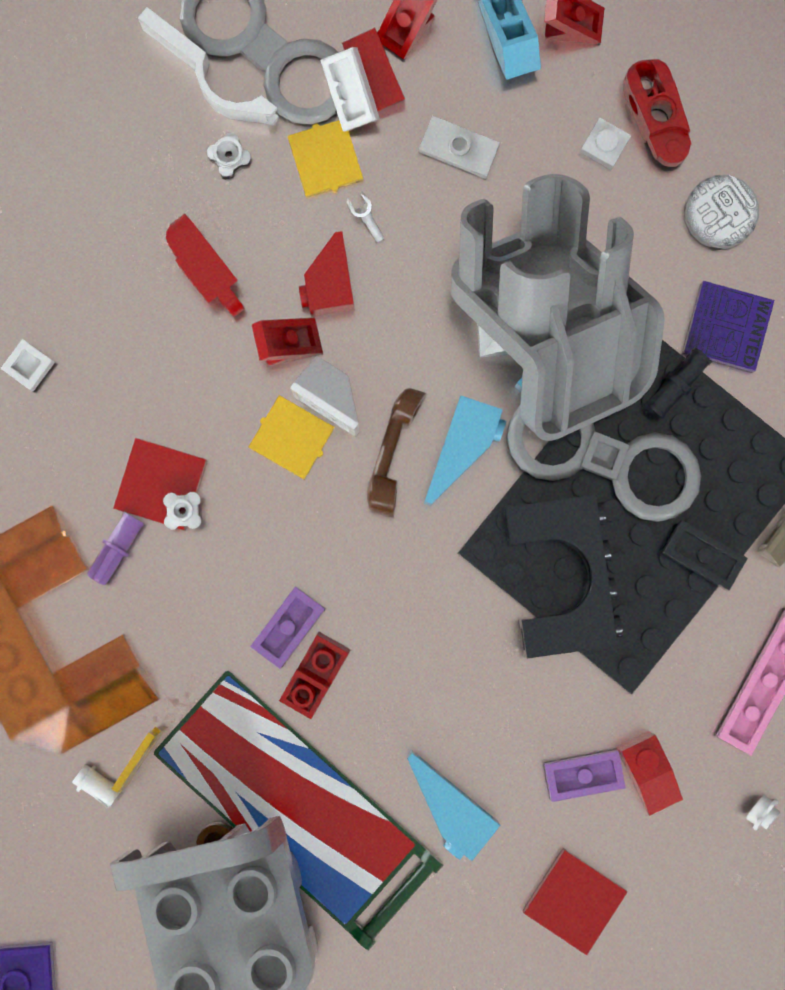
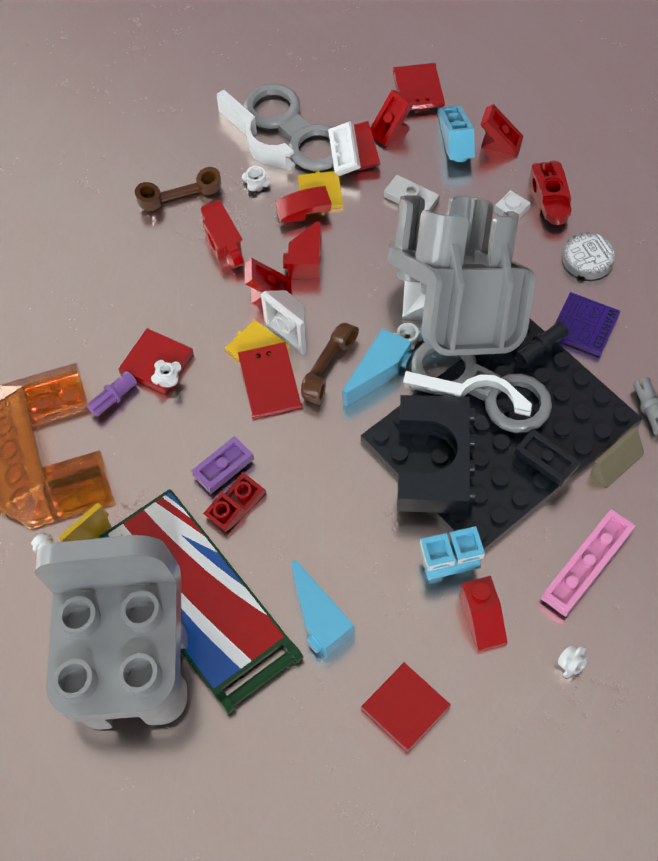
camera: 15 degrees right, 25 degrees down
white plate [0,339,55,392] -> none
white hand [347,191,384,242] -> none
medium lavender plate [544,750,626,802] -> none
none -> reddish brown piece [135,167,221,211]
none -> red container [238,342,303,419]
none -> red slope [275,186,332,223]
none -> white plate [394,323,423,351]
none -> white piece [403,371,532,417]
none -> medium azure hips [420,526,485,580]

